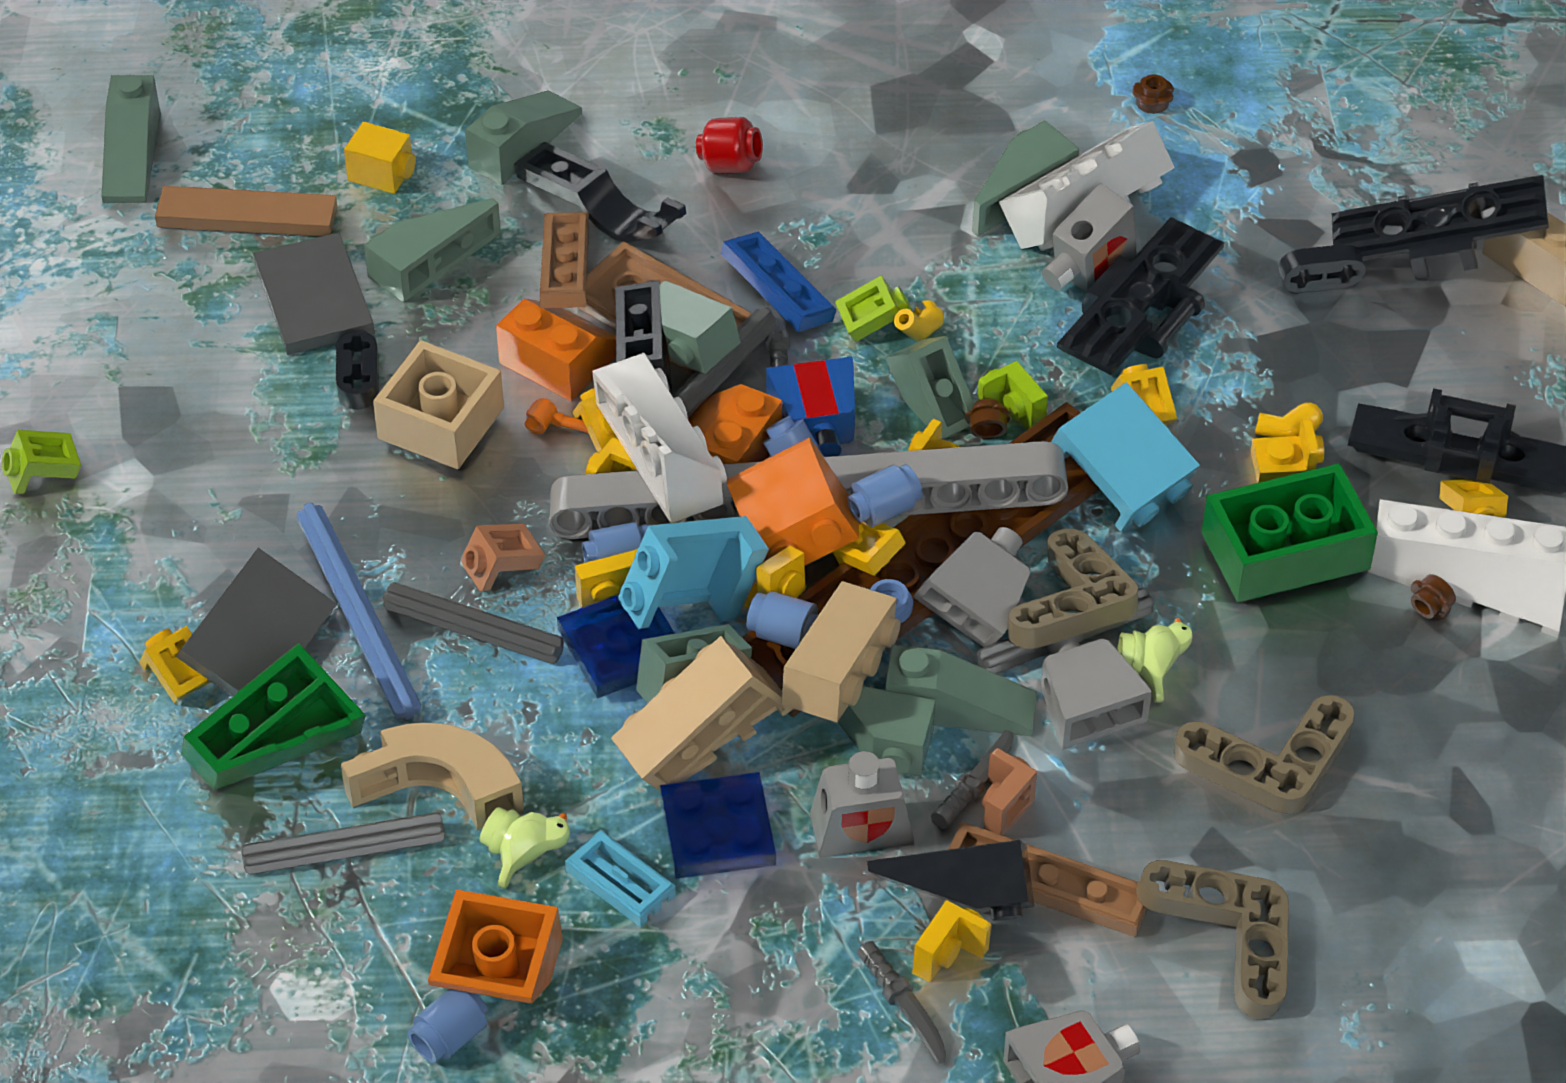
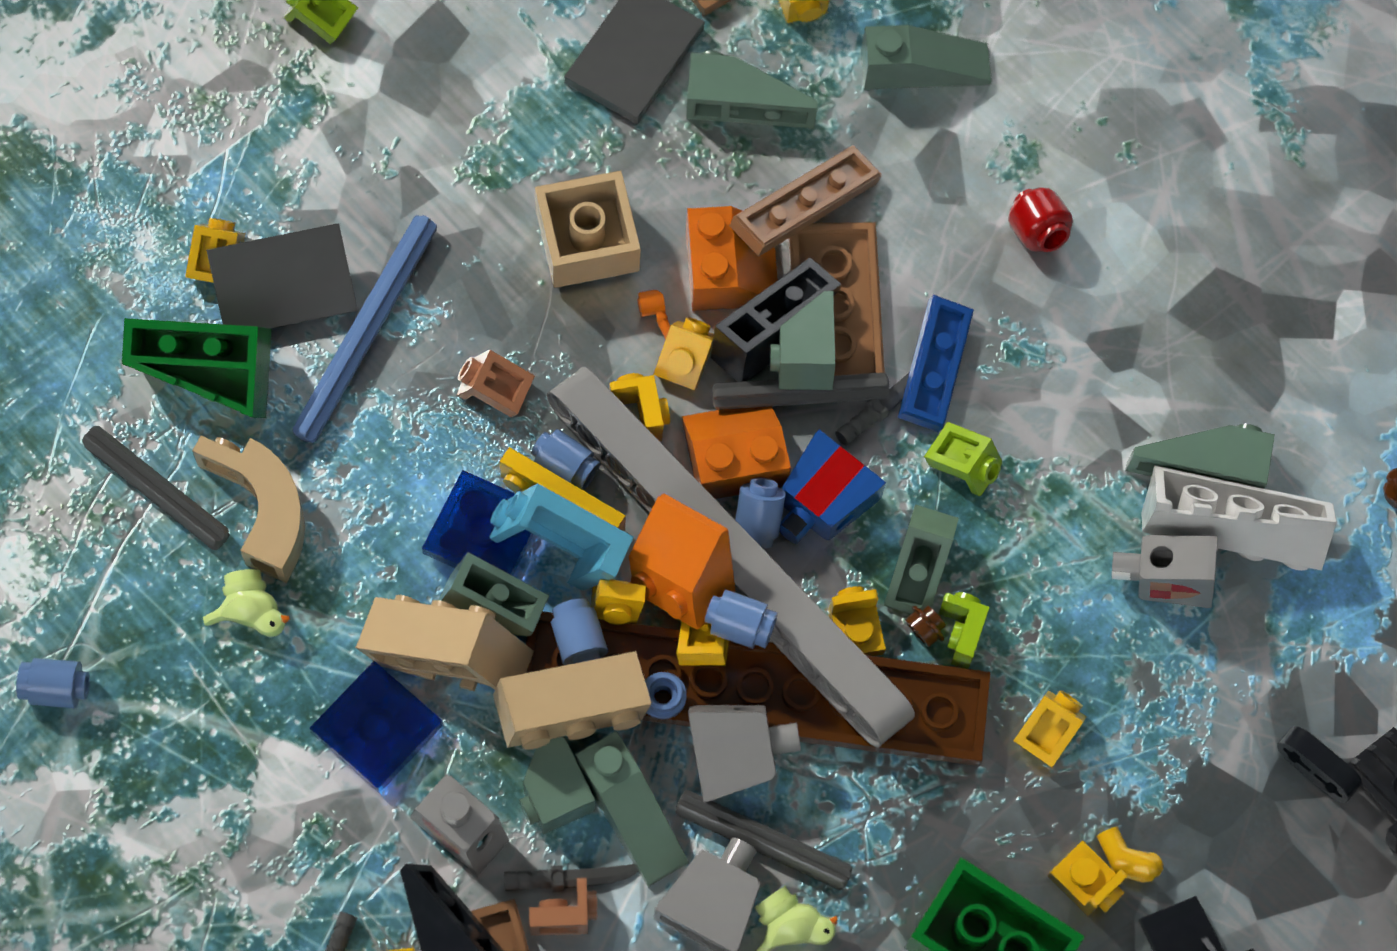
camera: 45 degrees right, 20 degrees up
black beam [336,331,379,410] -> none
dark grey axle [383,582,564,664] -> none
orange slope [428,889,563,1004] -> none
black piece [514,142,687,243] -> none
medium azure tile [565,830,676,928] -> none
white wedge [592,353,727,523] -> none
yellow arm [894,300,944,342] -> none
dark tan beam [1008,529,1138,649] -> none
medium azure panel [1051,382,1200,532] -> none
black piece [1057,217,1224,375] -> none

